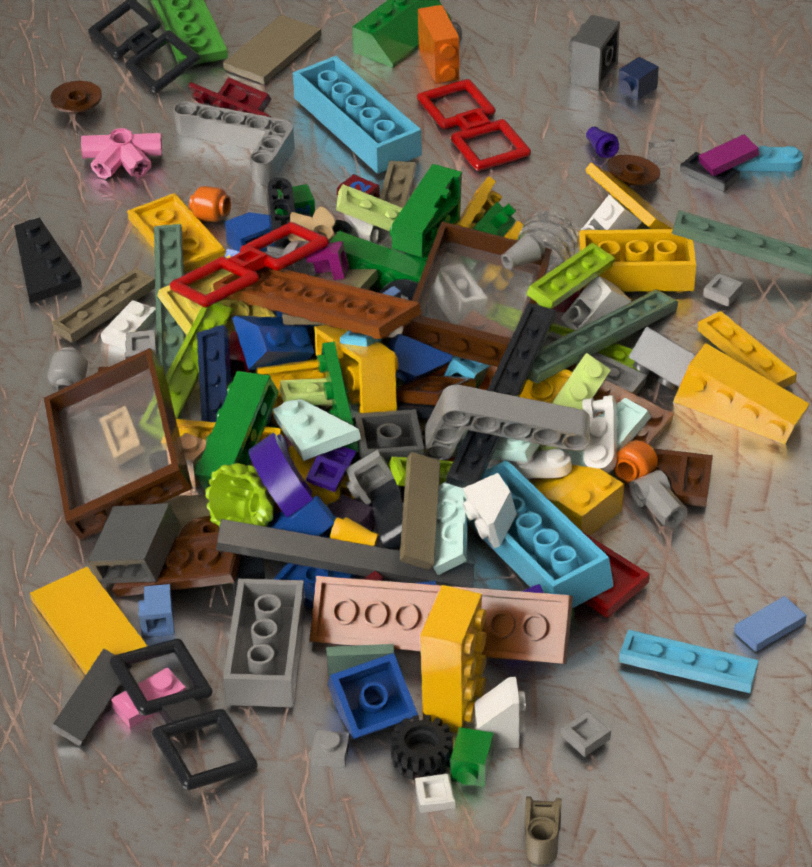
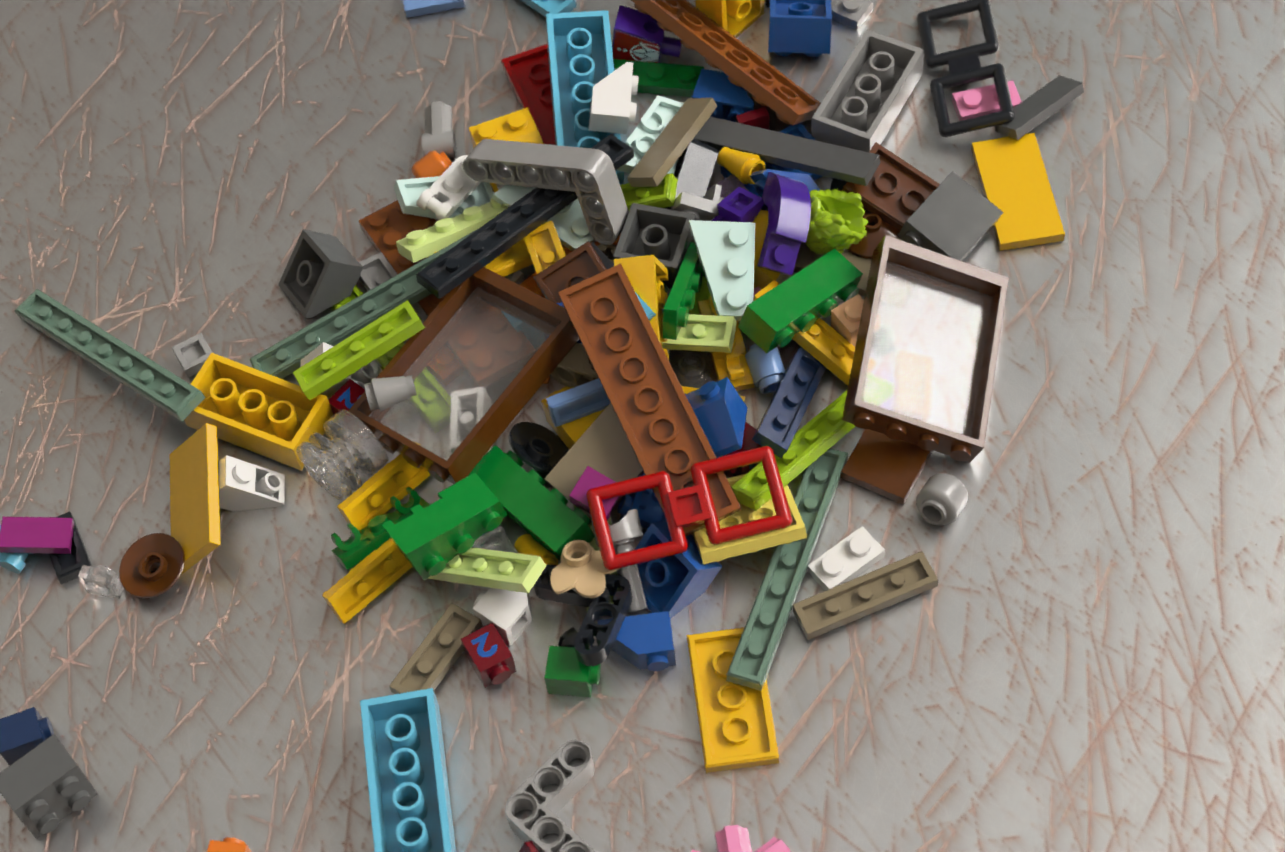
camera: 150 degrees left, 15 degrees up
black wing [14,217,82,304] -> none
light grey bracket [125,330,157,359] -> none
medium blue brick [138,584,175,638] -> none
orange head [189,186,231,223] -> none
sand green tile [326,644,394,677] -> none
red bar [417,79,531,172] -> none
dark purple cone [586,126,619,158] -> none
reddish brown wing [654,448,713,507] -> none
yellow wedge [673,343,810,444] -> none
yellow plate [697,311,797,388] -> none

